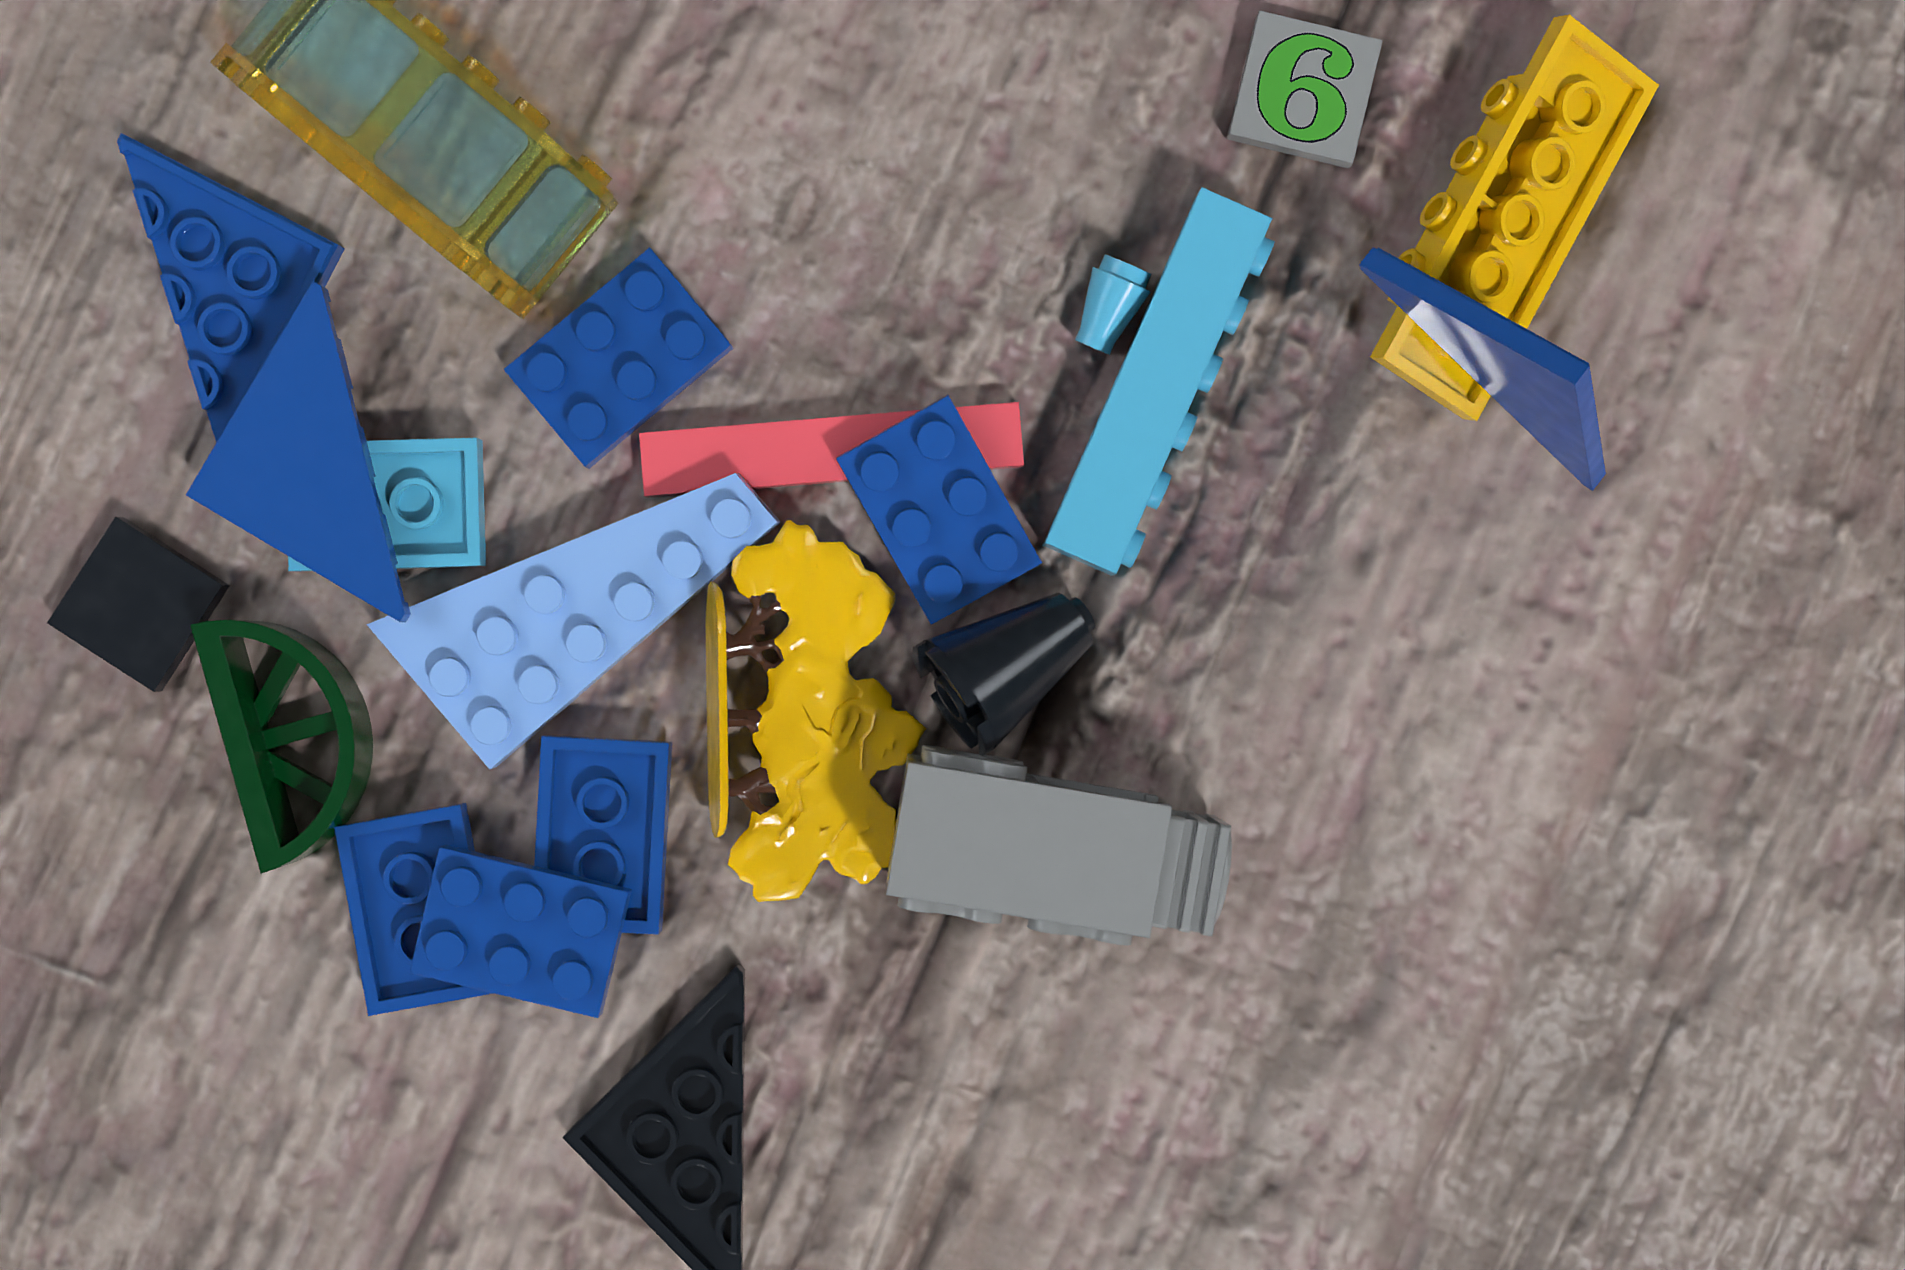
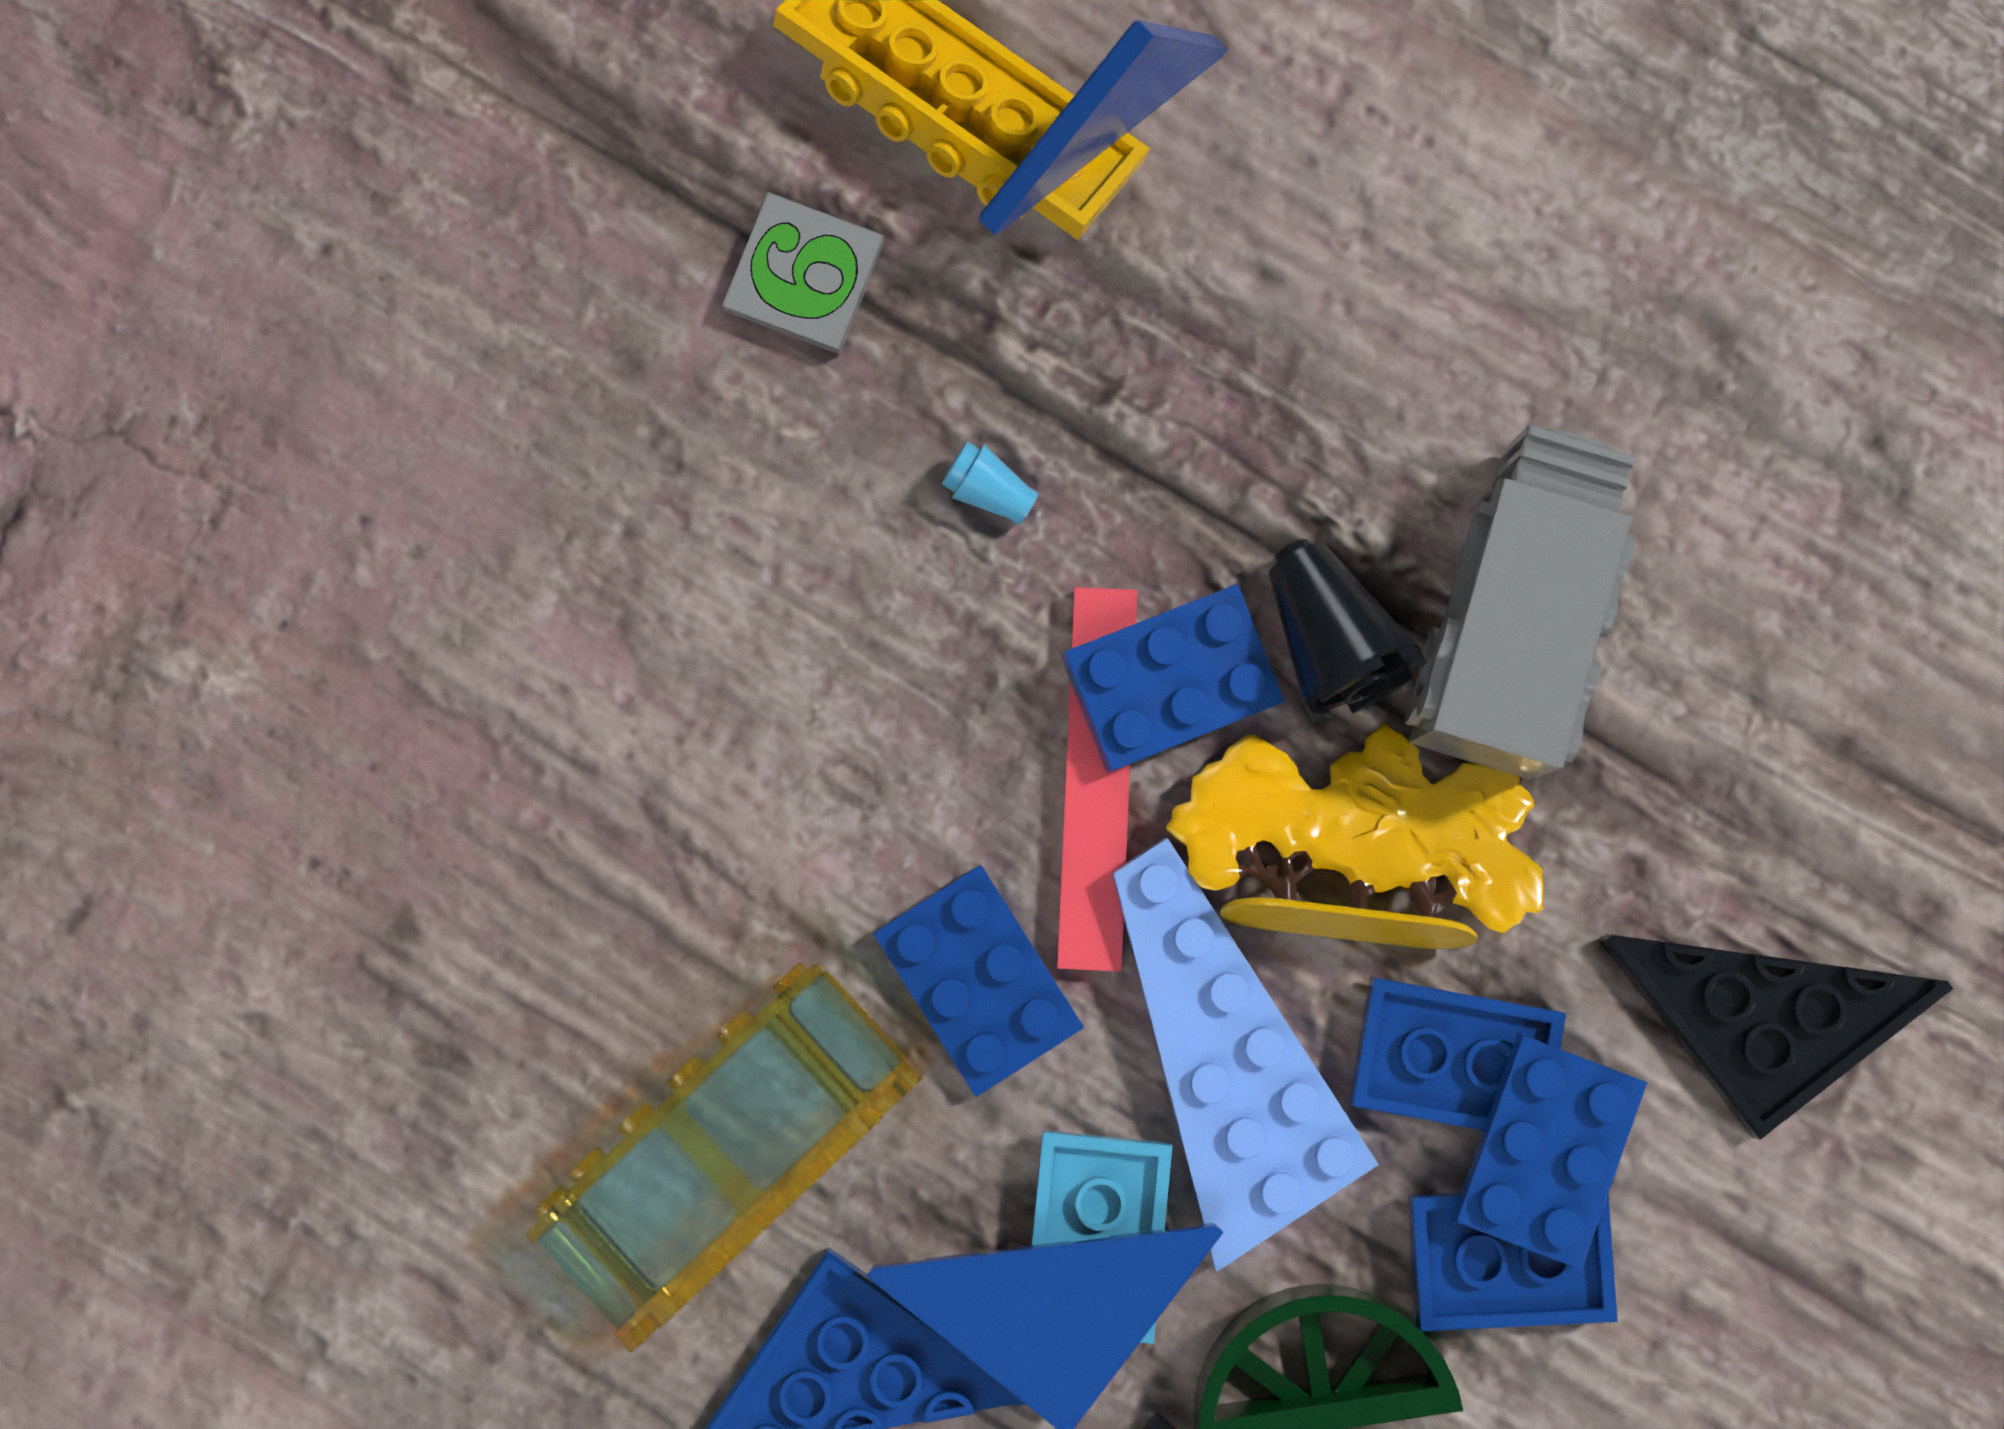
camera: 75 degrees left, 5 degrees down
medium azure brick [1042,187,1275,576] -> none

